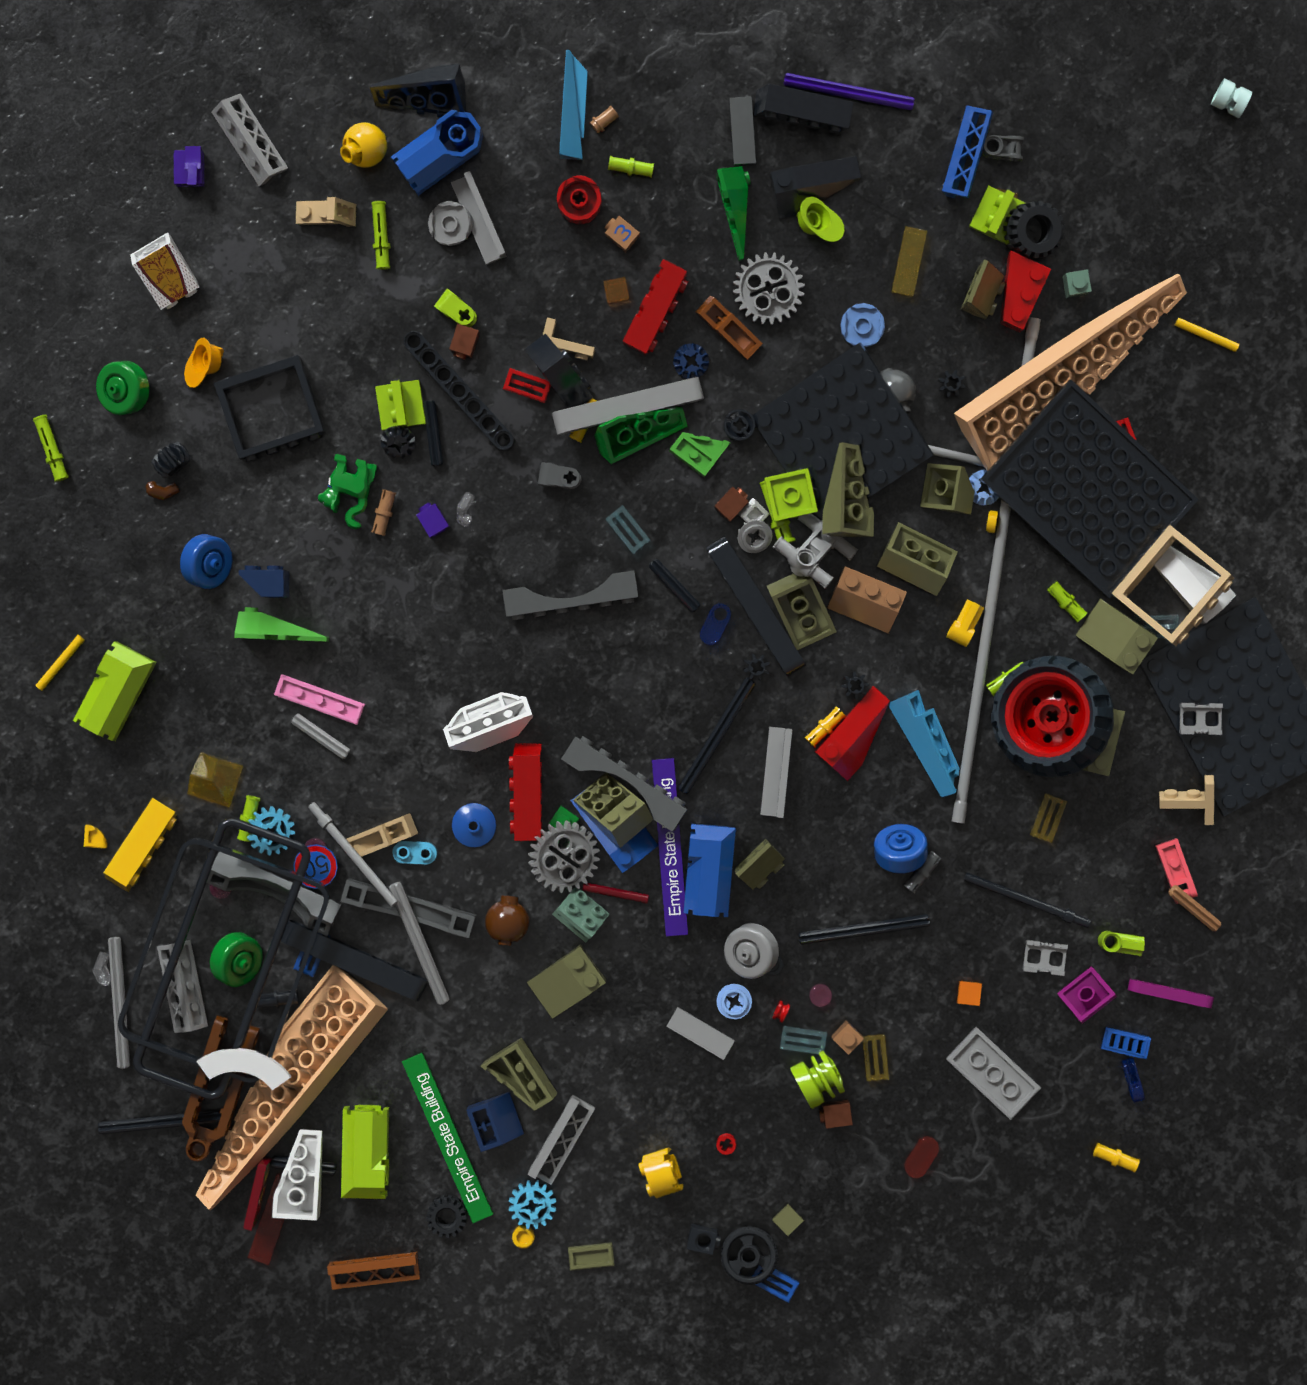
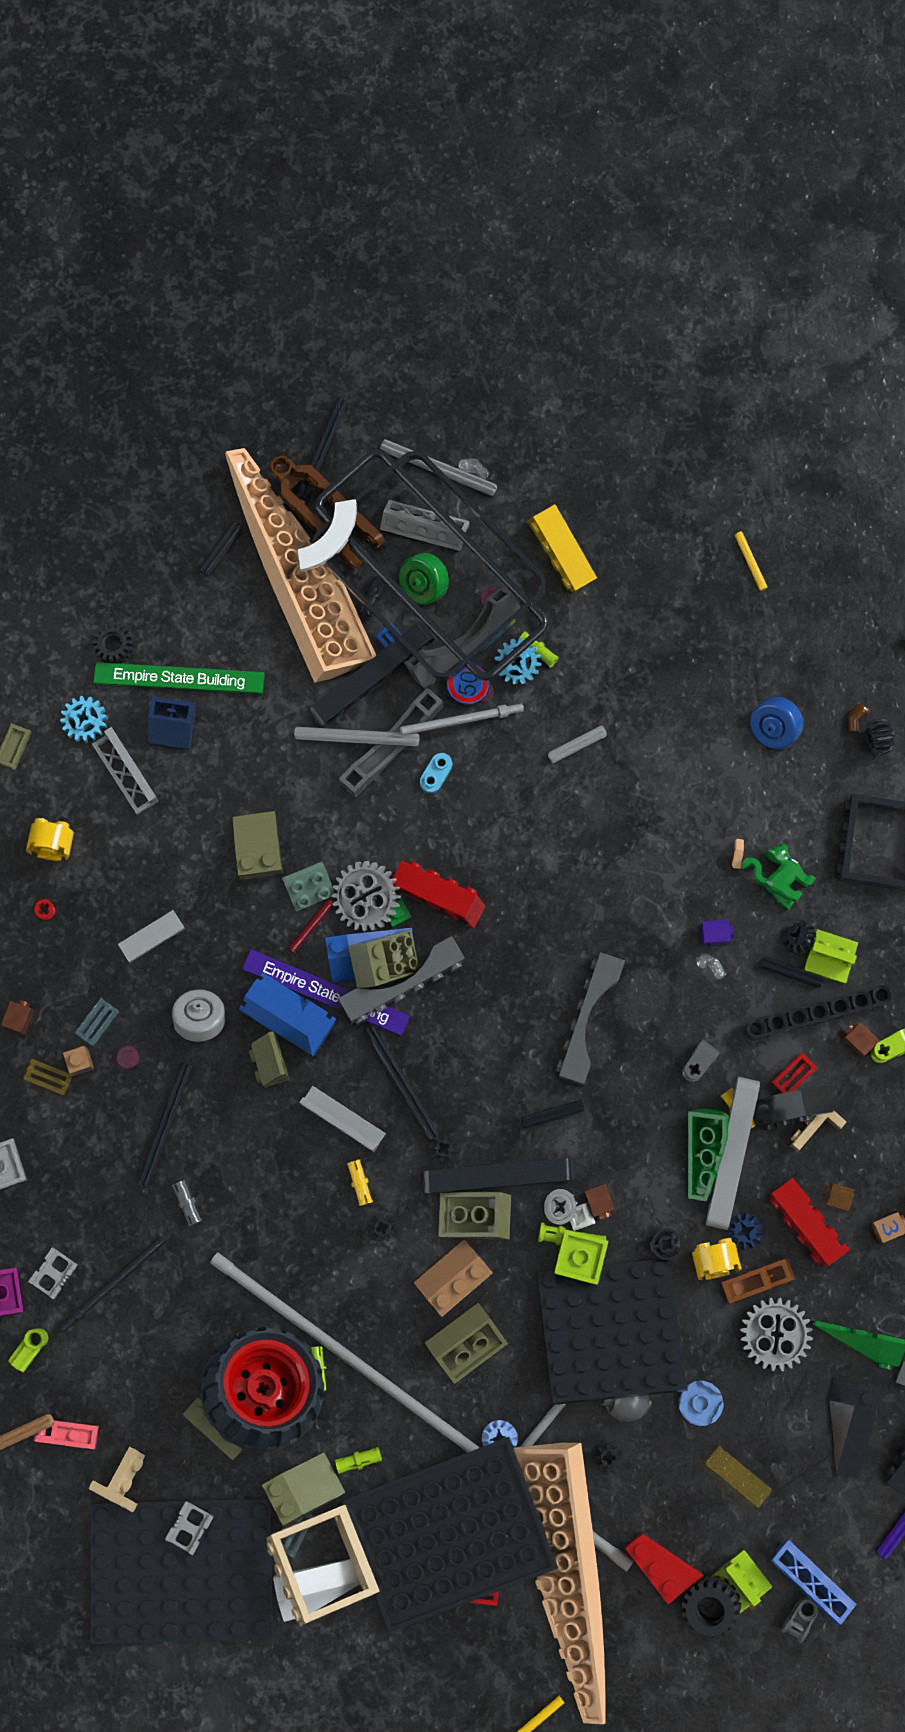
camera: 120 degrees right, 10 degrees down
lime brick [73,642,156,741] -> none
yellow tile [84,824,107,848] -> none
clear yellow slope [187,752,243,807] -> none
bright green wedge [234,607,329,642] -> none
dark blue slope [239,566,289,598] -> none
dark red tile [243,1156,272,1231] -> none
clear red tile [248,1173,285,1265] -> none
white wedge [272,1129,322,1220] -> none
bright pink tile [274,674,365,725] -> none
dark orange fence [327,1252,420,1290] -> none
lime brick [341,1105,389,1199] -> none
tan slope [346,813,418,857] -> none
medium nougat pin [371,489,396,536] -> none
white wedge [443,692,533,752] -> none
blue dish [452,803,496,847] -> none
olive wedge [481,1038,557,1111] -> none
reddish brown brick [485,896,529,946] -> none
yellow tile [512,1225,535,1248] -> none
clear light blue tile [606,505,650,554] -> none
bright green wing [669,432,730,477] -> none
clear blue piece [700,604,731,645] -> none
light blue gear [717,983,752,1019] -> none
red bush [772,1000,790,1023] -> none
light grey piece [773,513,858,589] -> none
lime wheel [790,1050,845,1109] -> none
lime piece [796,197,844,242] -> none
red wedge [814,686,890,781] -> none
olive wedge [822,442,874,537] -> none
blue wheel [874,824,928,873] -> none
dark azure wedge [888,690,960,797] -> none
olive slope [920,463,975,514] -> none
yellow piece [946,599,984,647] -> none
orange tile [957,981,982,1006] -> none
olive slope [961,260,1005,319] -> none
yellow tile [986,510,998,533] -> none
clear yellow tile [1030,793,1067,843] -> none
sand green brick [1062,269,1092,298] -> none
none -> yellow brick [692,1238,742,1280]
none -> light nougat tile [732,839,744,869]

